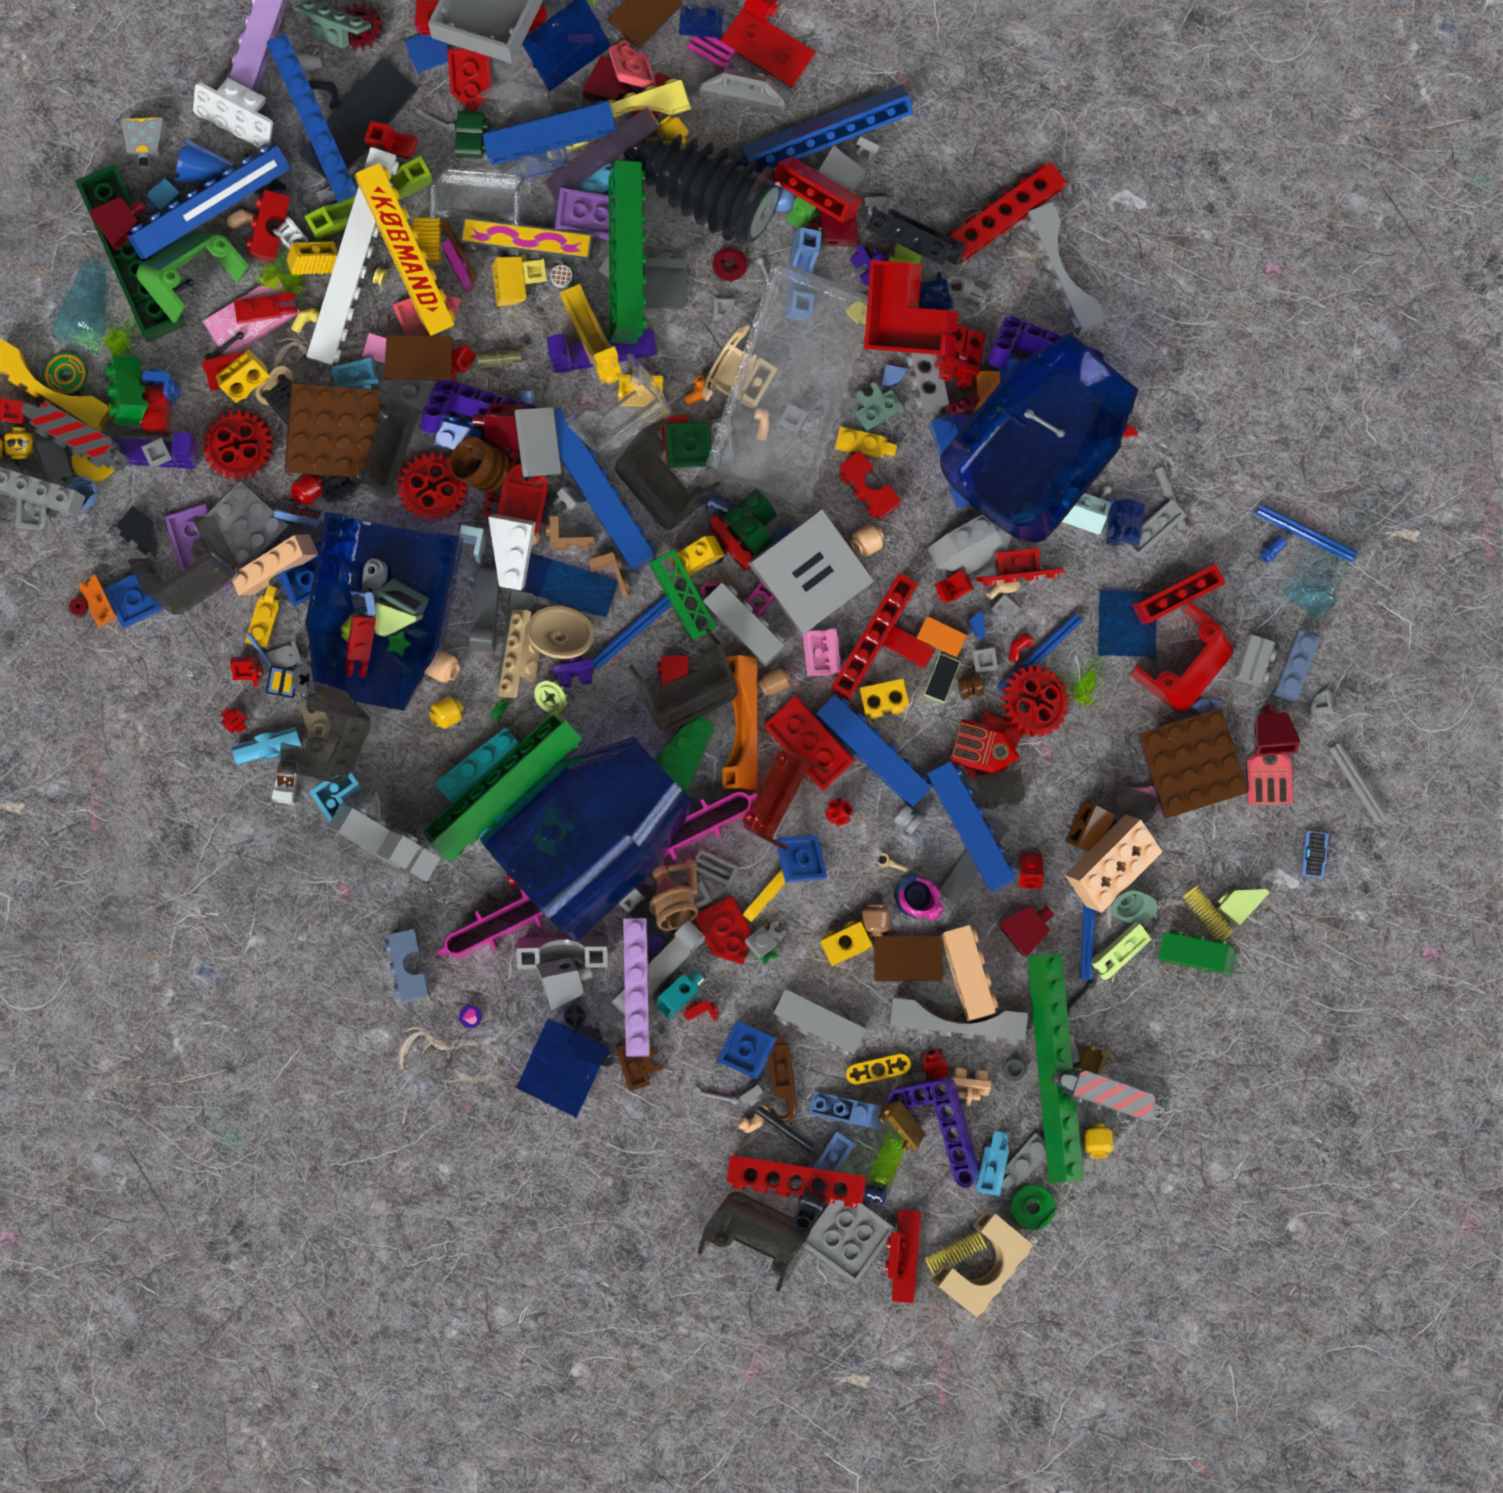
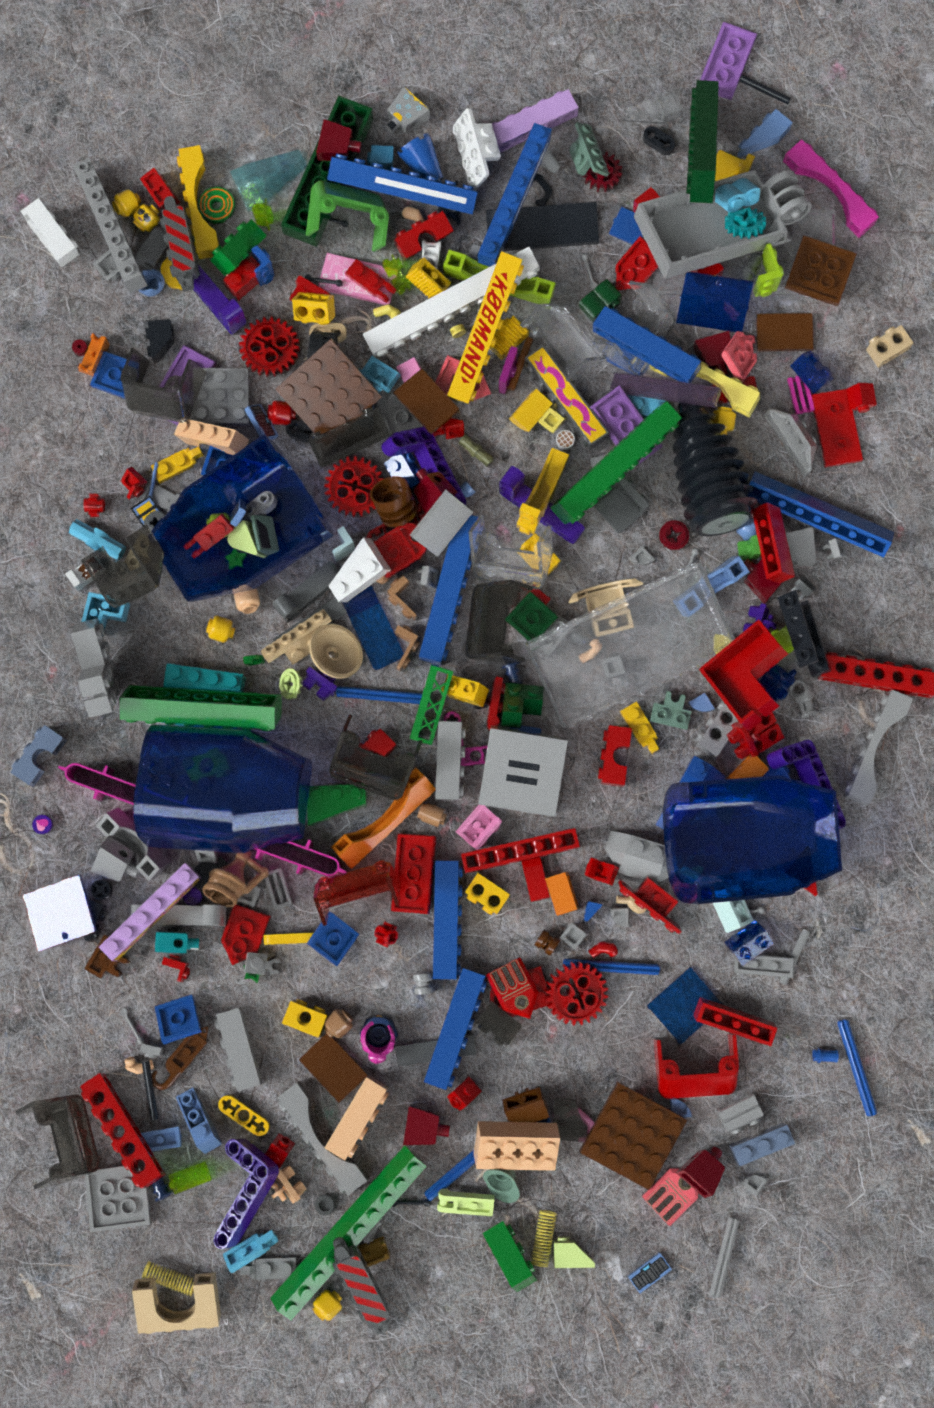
camera: 50 degrees right, 0 degrees up
light grey tile [141,438,172,468] -> none
red brick [364,121,418,160] -> none
orange arm [683,375,706,406] -> none
black piece [792,1188,826,1232] -> none
light nougat head [850,524,884,557] -> none
tan hand [877,853,908,872] -> none
pearl gold hinge [878,1100,925,1152] -> none
red bracket [885,1210,921,1303] -> none
black tile [924,654,960,703] -> none
dark red gear [946,394,980,415] -> none
green tile [1010,1184,1056,1230] -> none
light grey hinge [1024,409,1065,438] -> none
clear neon green bracket [1072,670,1097,707] -> none
clear light blue wedge [1283,582,1338,620] -> none

